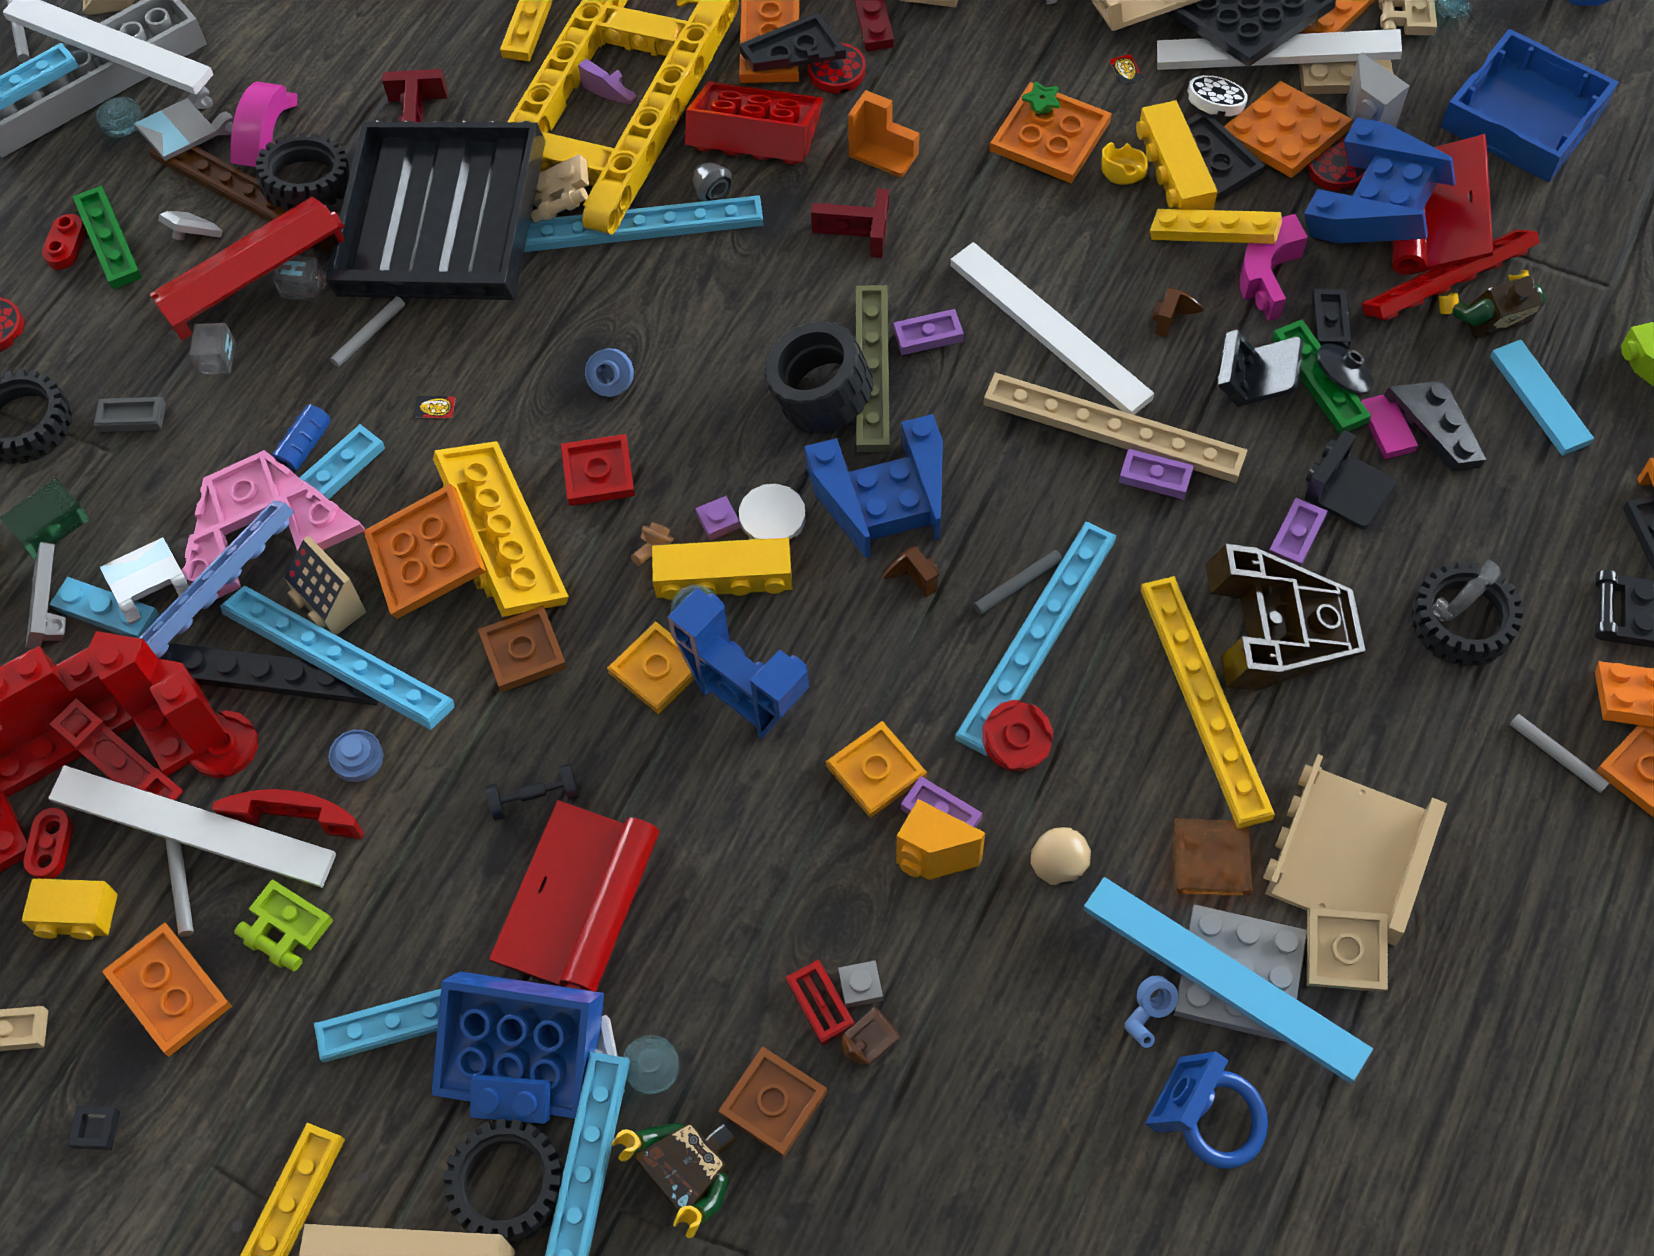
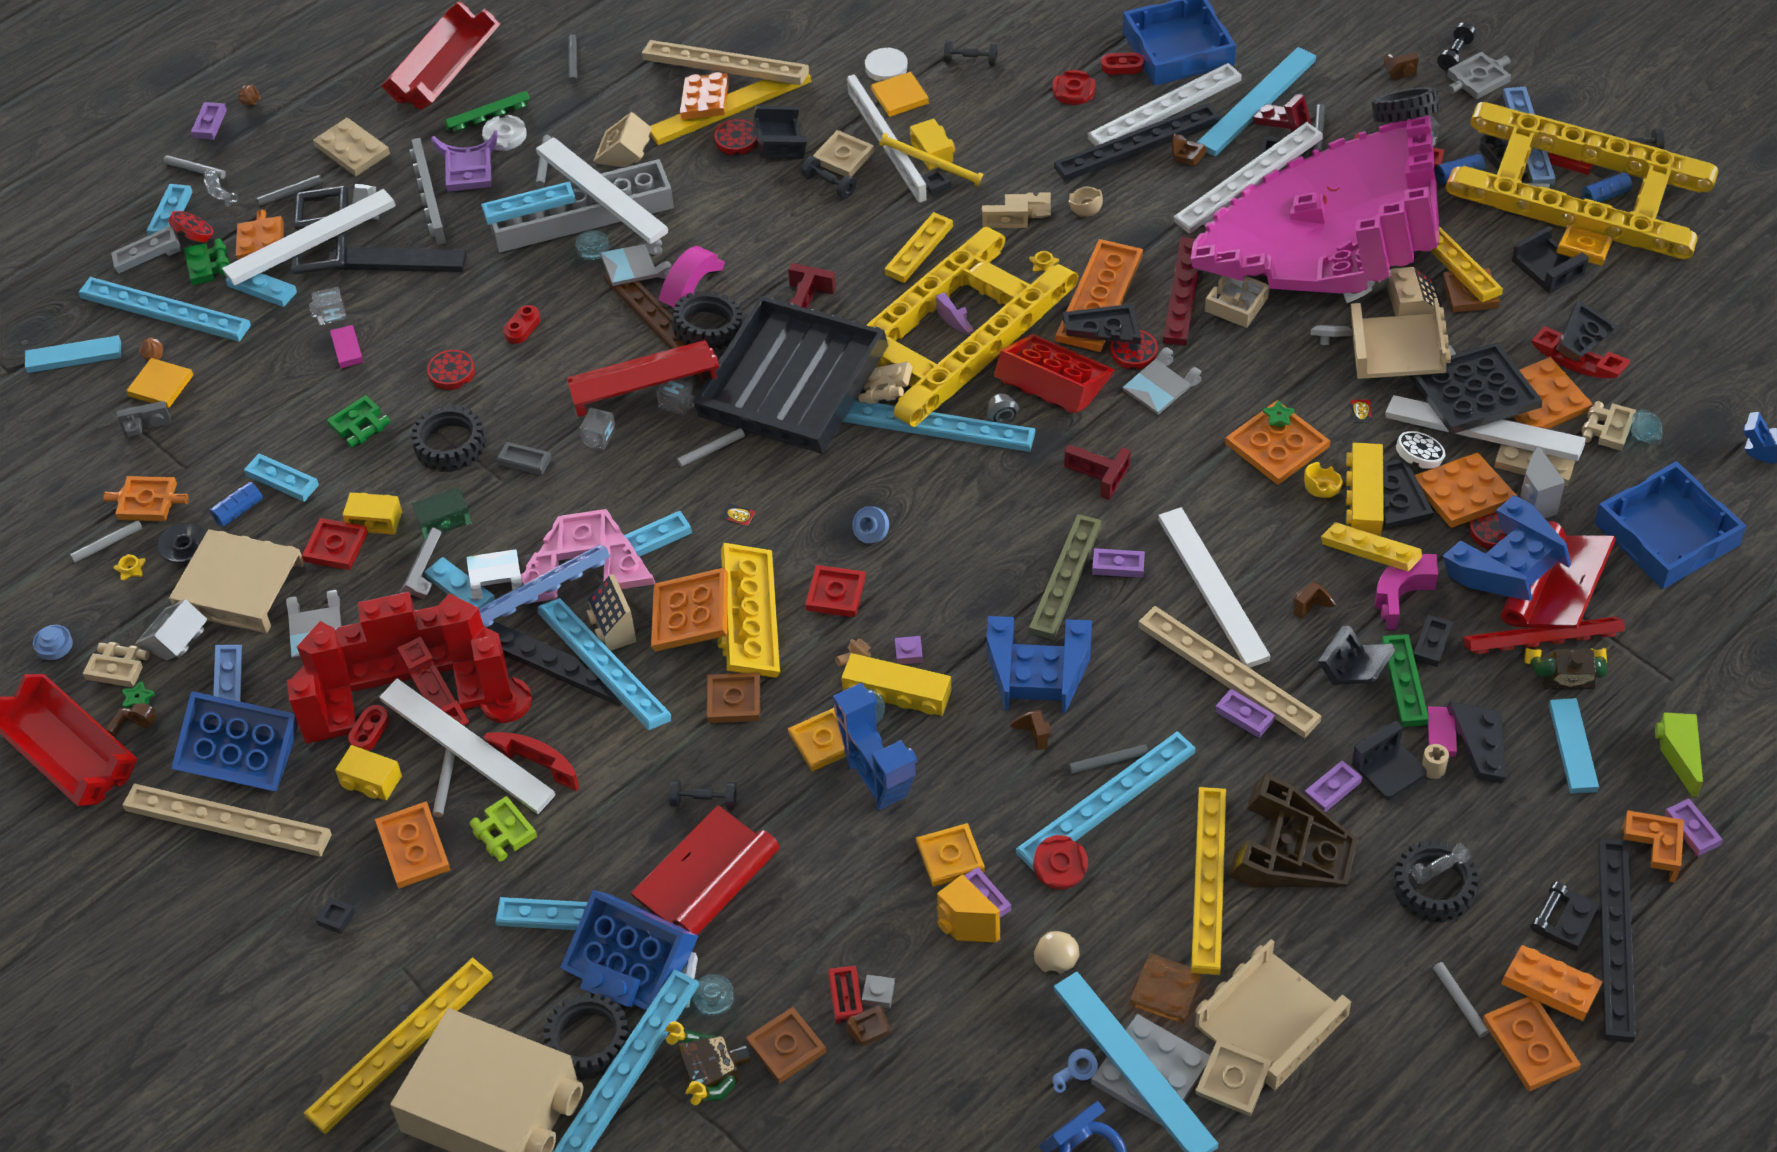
camera: 20 degrees right, 10 degrees down
green plate [73,185,142,289] -> none
light grey piece [158,211,222,240] -> none
blue axle [271,404,331,473] -> none
medium blue plate [328,730,384,782] -> none
white tile [739,484,806,540] -> none
black tyre [764,321,873,432] -> none
orange panel [848,90,919,178] -> none
black dish [1317,343,1374,395] -> none
none -> light grey flag [1123,347,1201,415]
none -> tan gear [1422,744,1449,779]

